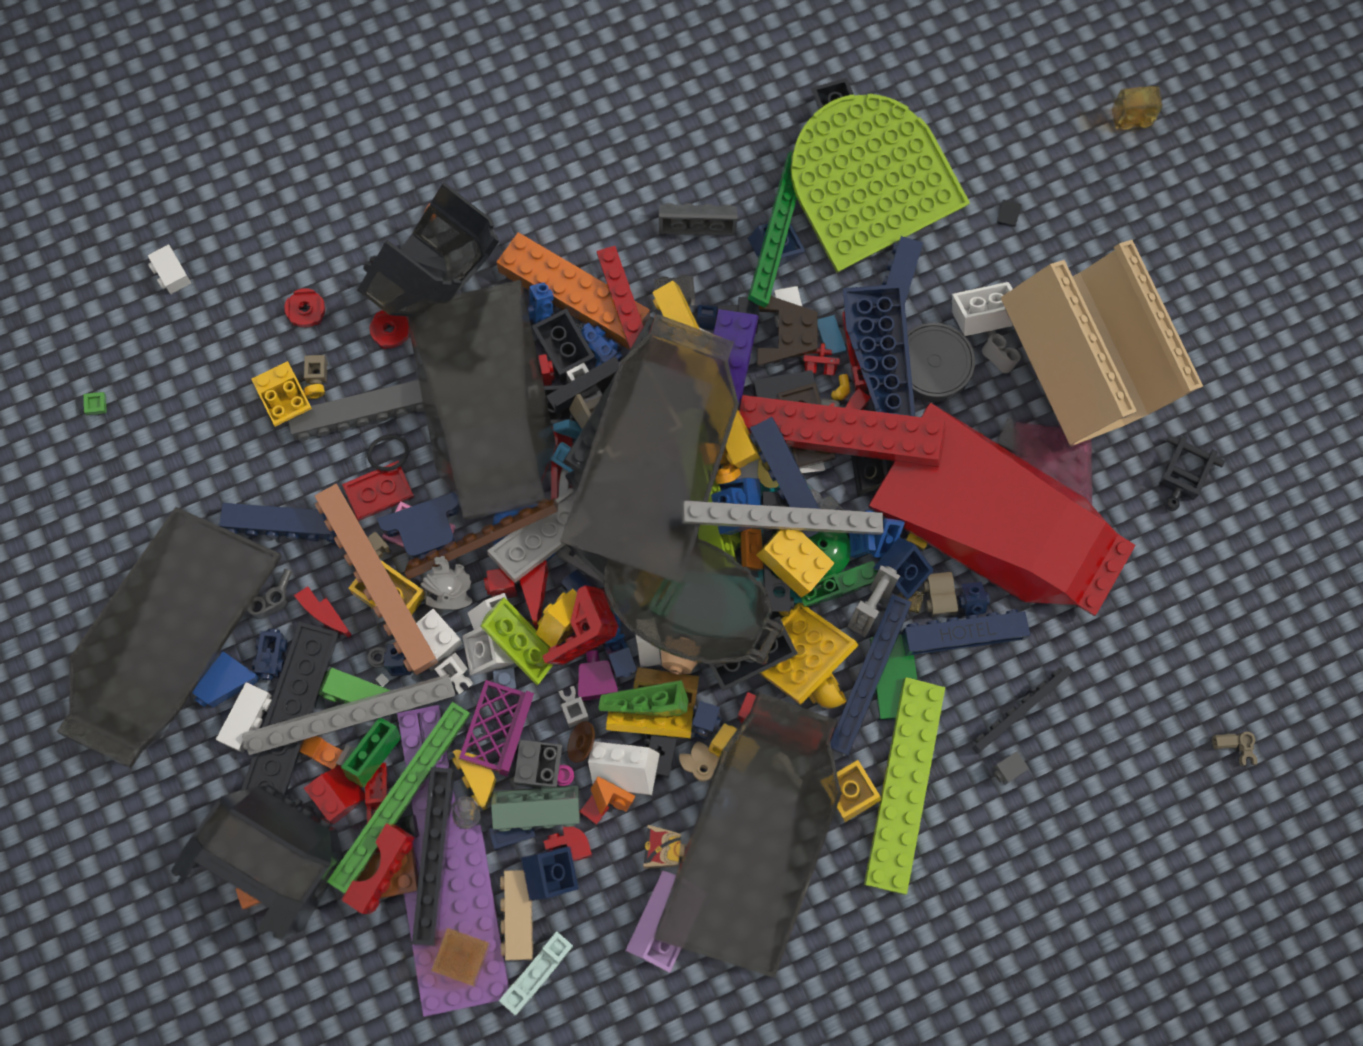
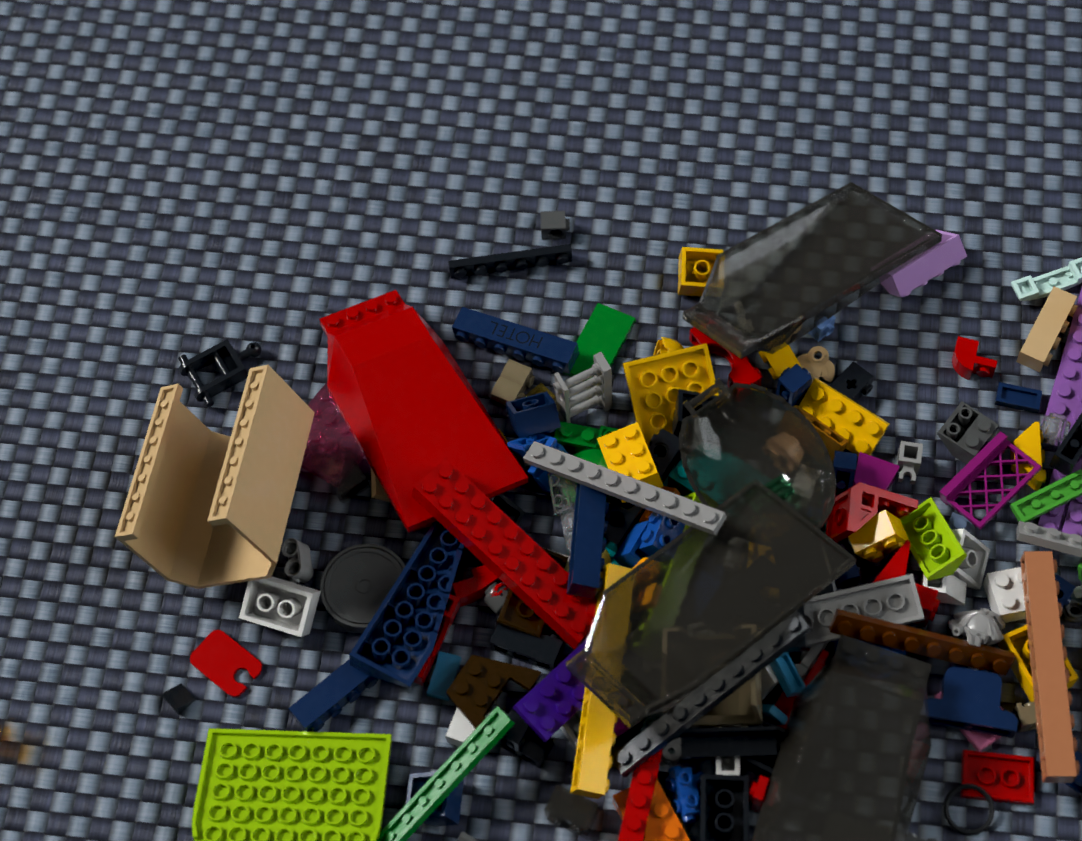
camera: 140 degrees left, 10 degrees down
white brick [435,653,473,694] -> none
sand green slope [491,785,580,831] -> none
dark blue brick [521,846,579,901] -> none
dark pink plate [557,765,574,786] -> none
reddish brown dish [567,721,595,763] -> none
red tile [580,795,609,825] -> none
white slope [588,742,660,795] -> none
orange slope [590,776,635,815] -> none
bright green wedge [599,680,688,717] -> none
torso [643,825,693,869] -> none
dark blue slope [696,305,718,330] -> none
red hips [803,343,840,376] -> none
dark blue plate [829,594,912,756] -> none
yellow arm [831,374,850,401] -> none
lime plate [864,677,945,895] -> none
dark blue brick [959,582,990,616] -> none
dark tan bar [1212,732,1257,766] -> none
none -> red piece [190,630,263,698]

